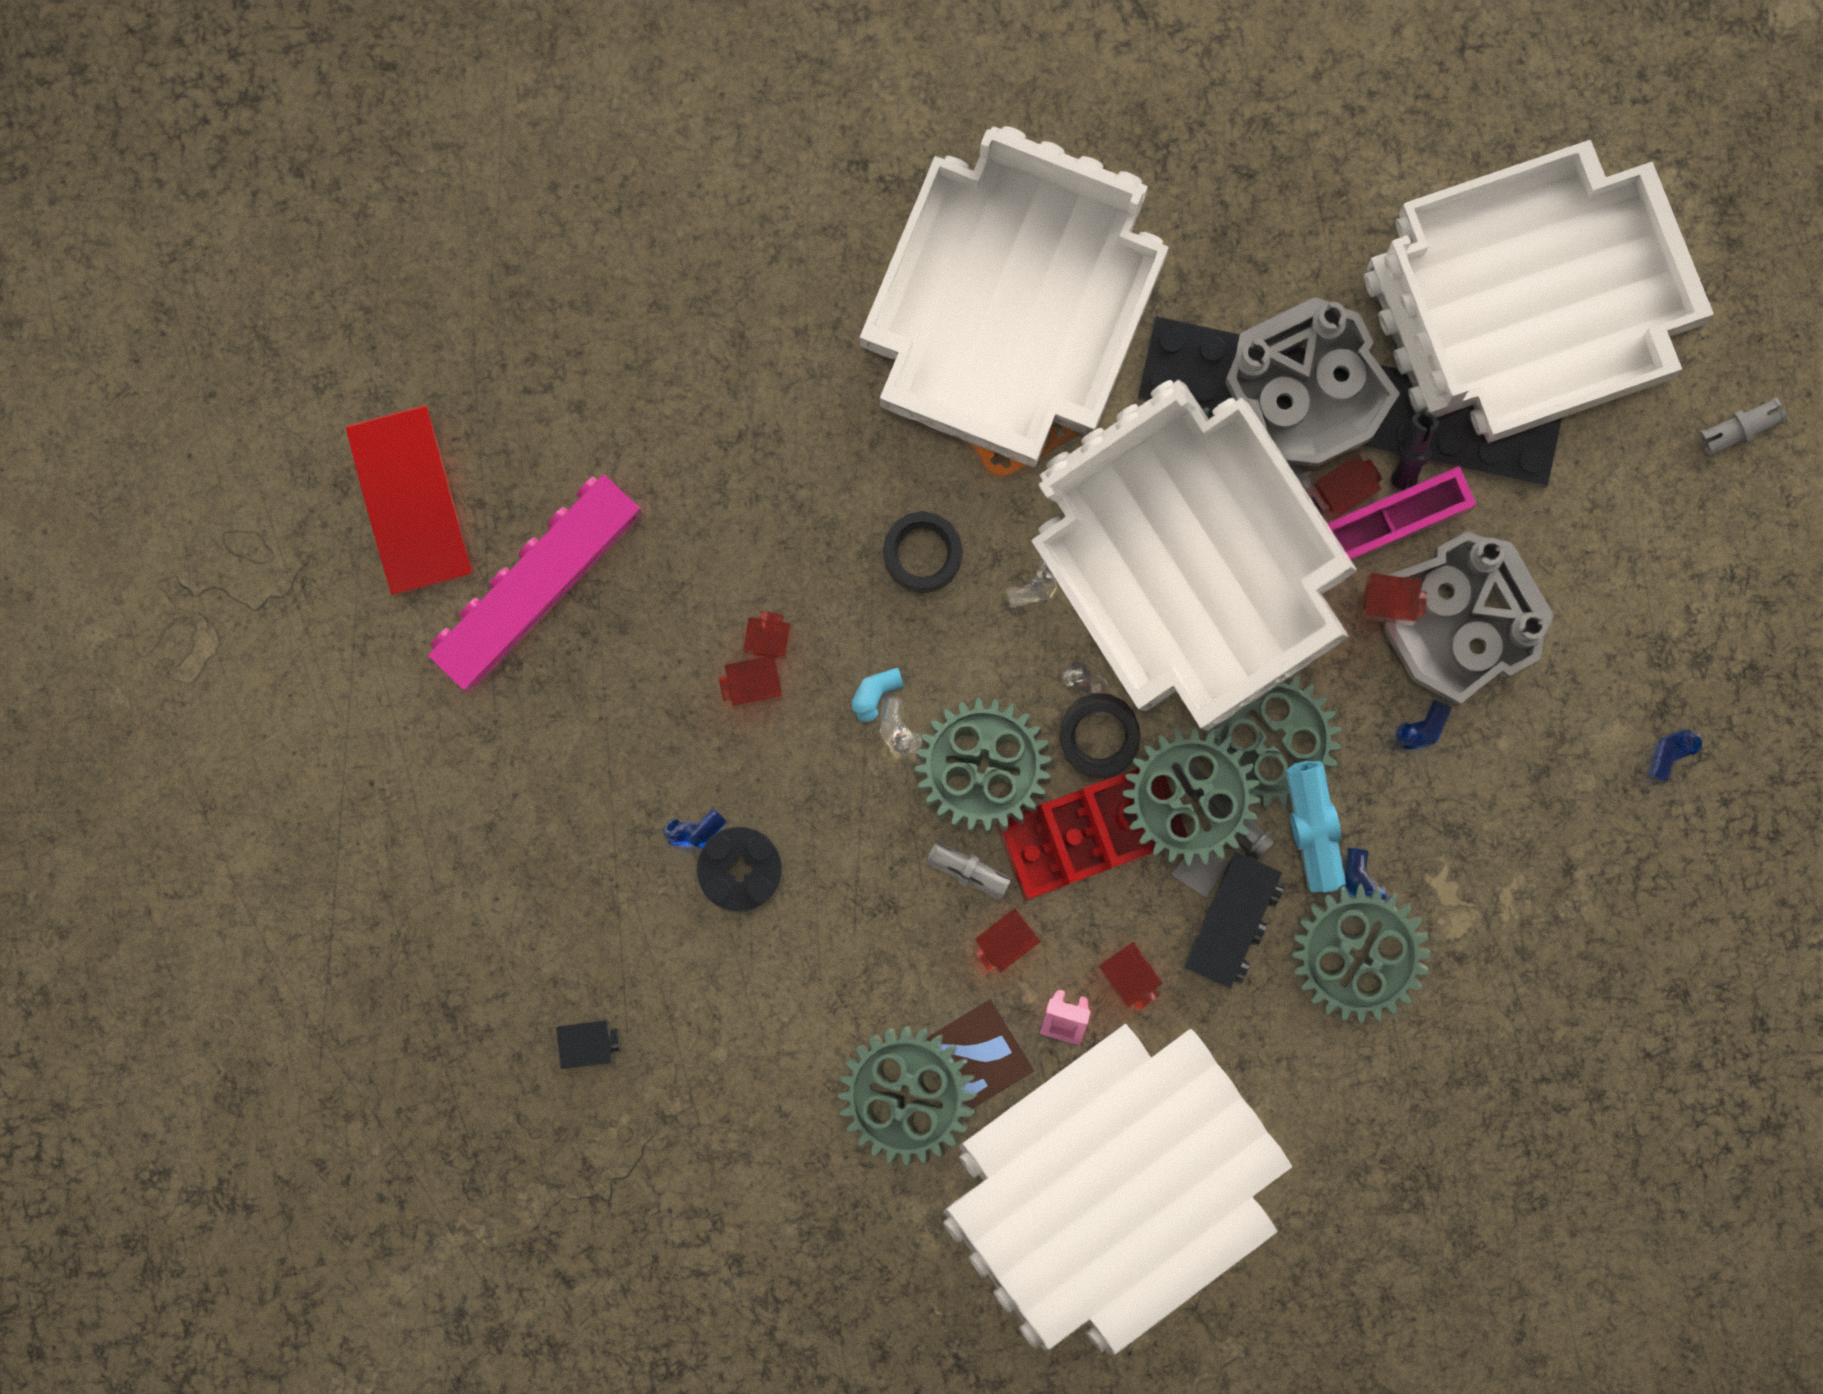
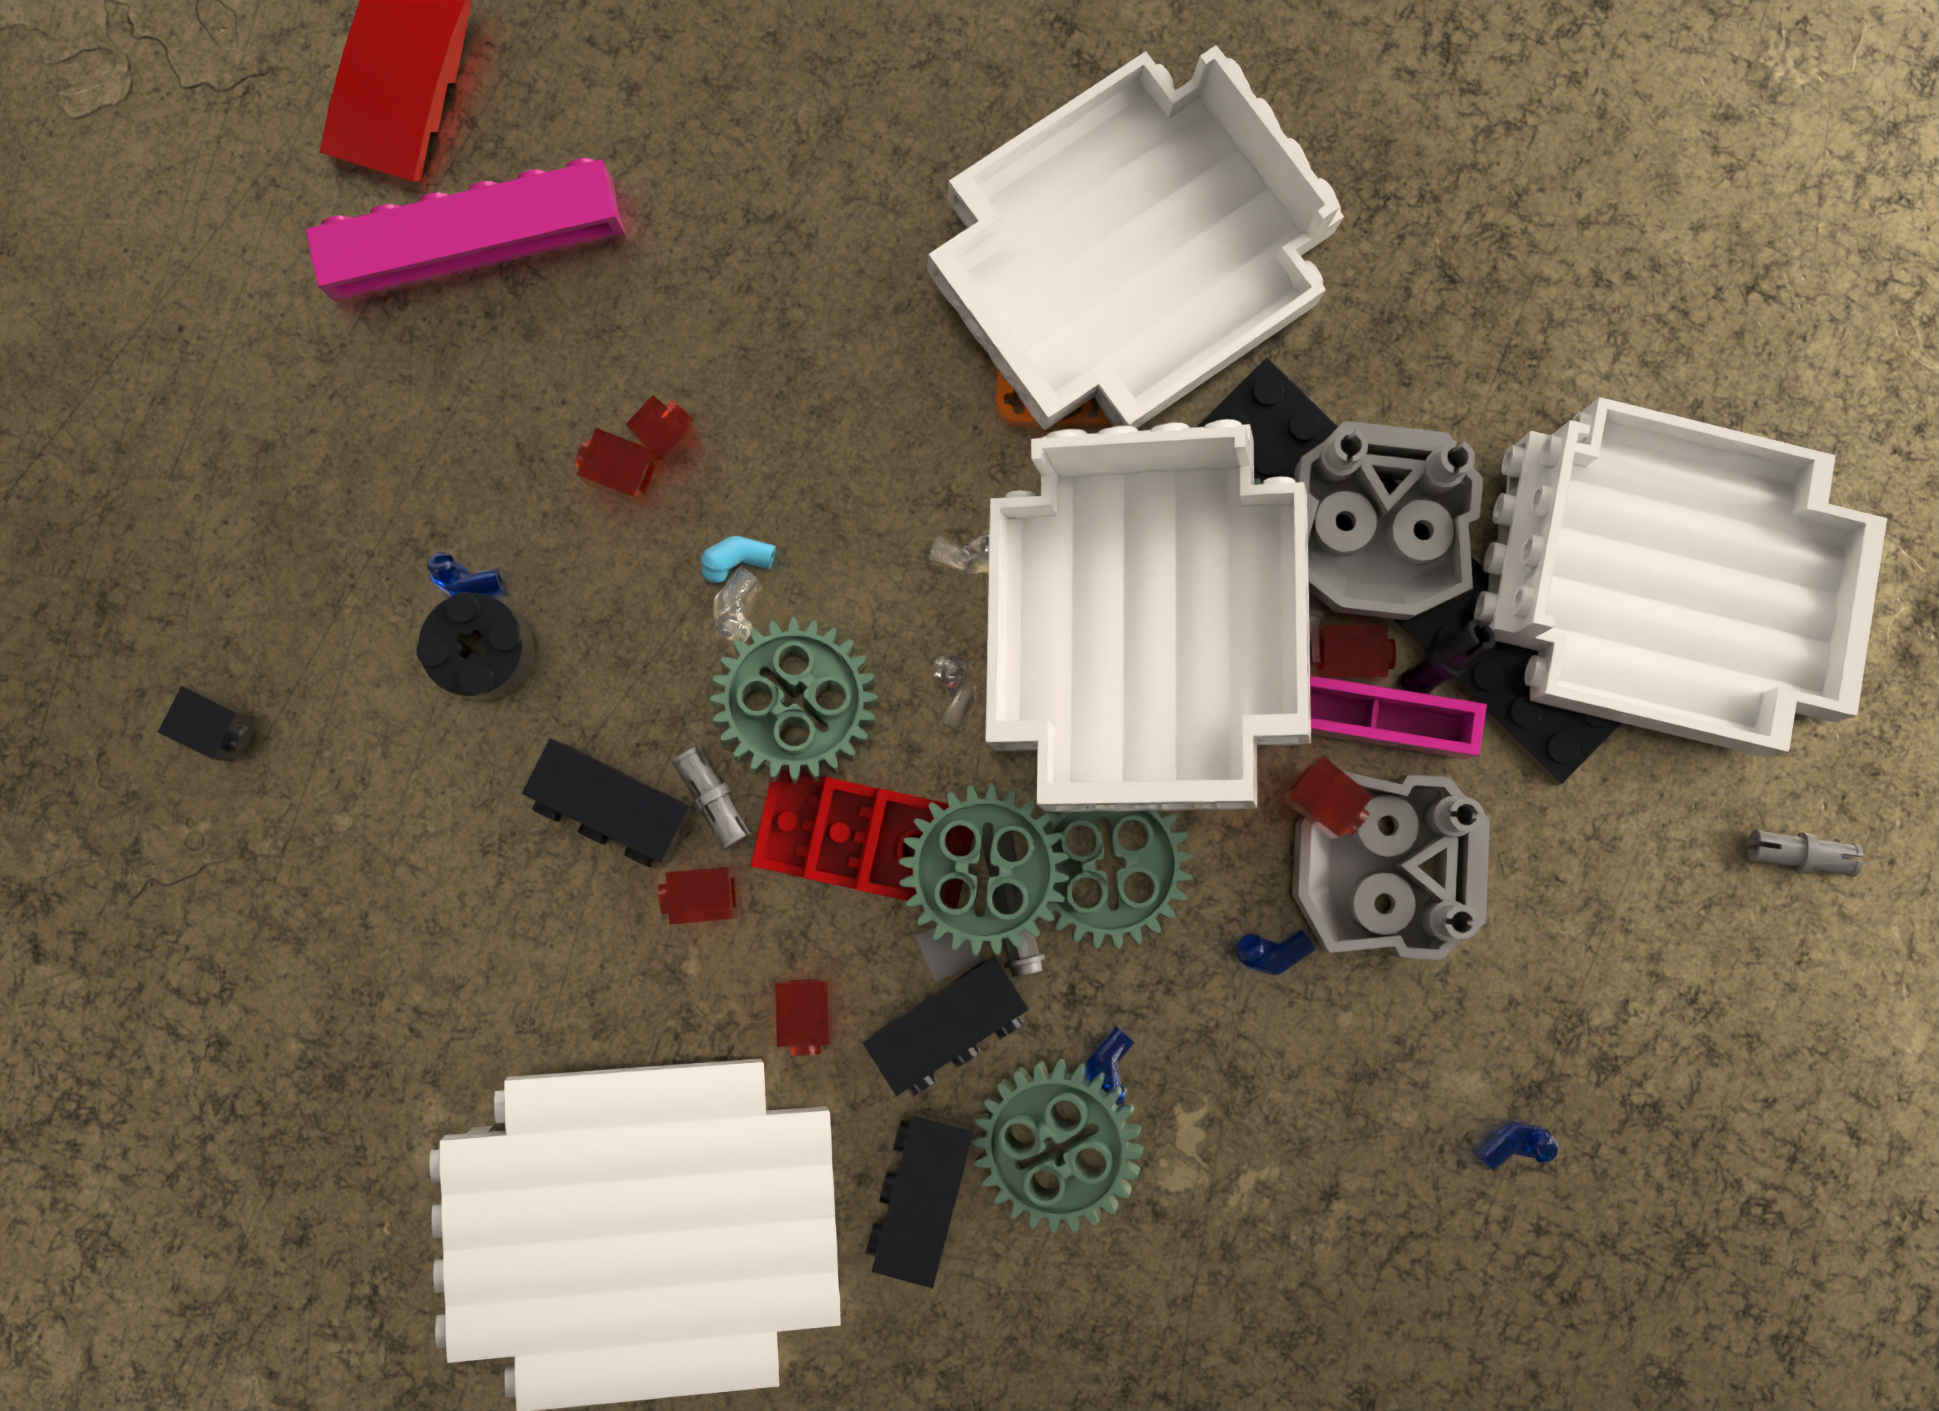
camera: 30 degrees right, 0 degrees up
sand green gear [838,1026,977,1165] -> none
black tyre [883,511,963,593] -> none
reddish brown tile [927,999,1034,1109] -> none
bright pink tile [1039,990,1091,1046] -> none
black tyre [1060,693,1140,777] -> none
medium azure piece [1286,761,1346,893] -> none
none -> black brick [522,738,695,868]
none -> black brick [865,1109,974,1289]

